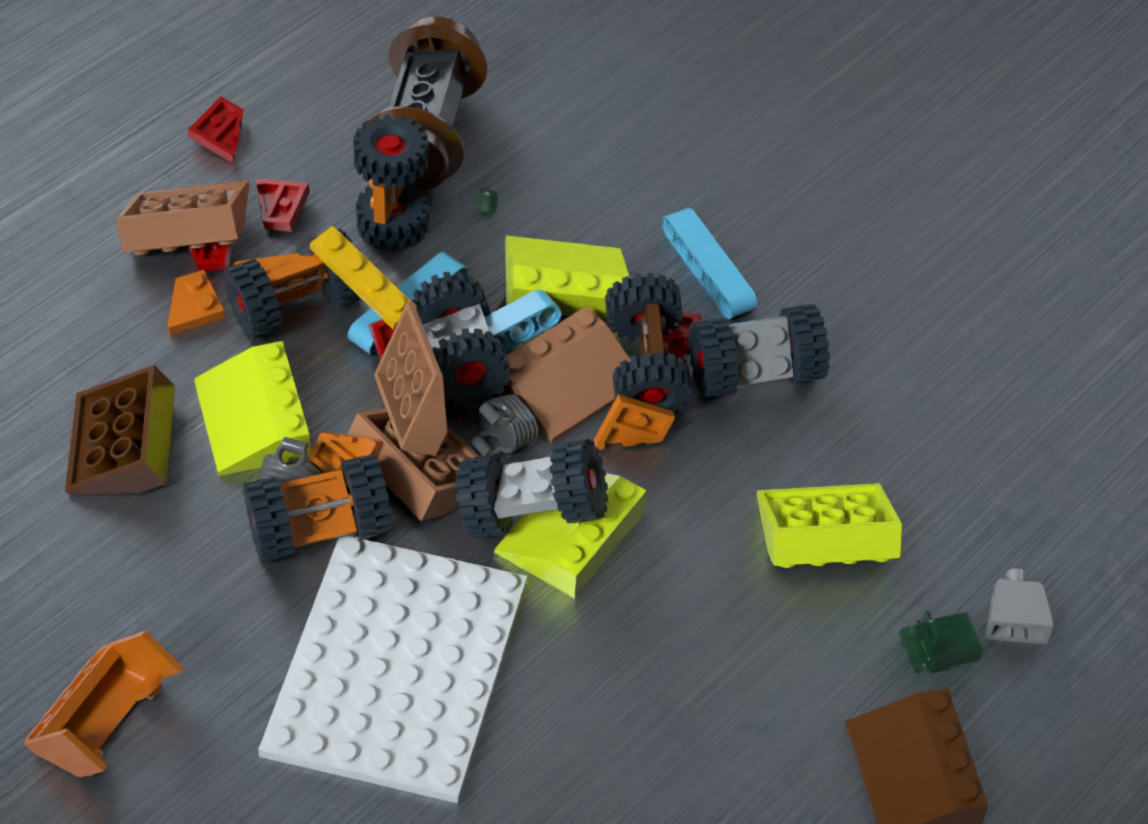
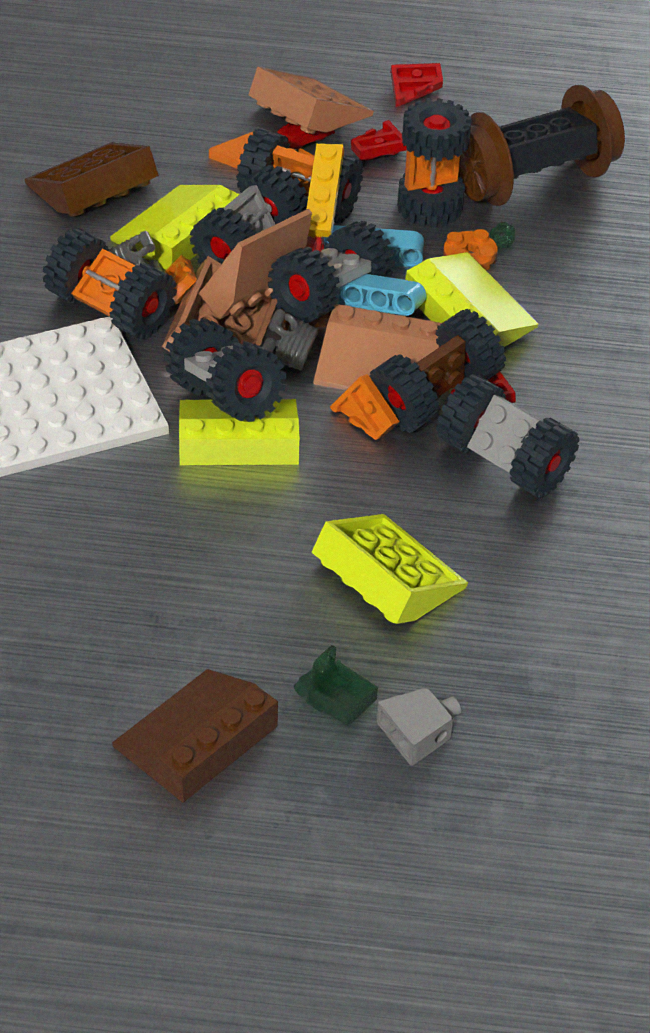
camera: 55 degrees right, 5 degrees down
medium azure beam [662,208,757,319] -> none
none -> black plate [190,165,308,264]
none -> orange plate [443,229,498,271]

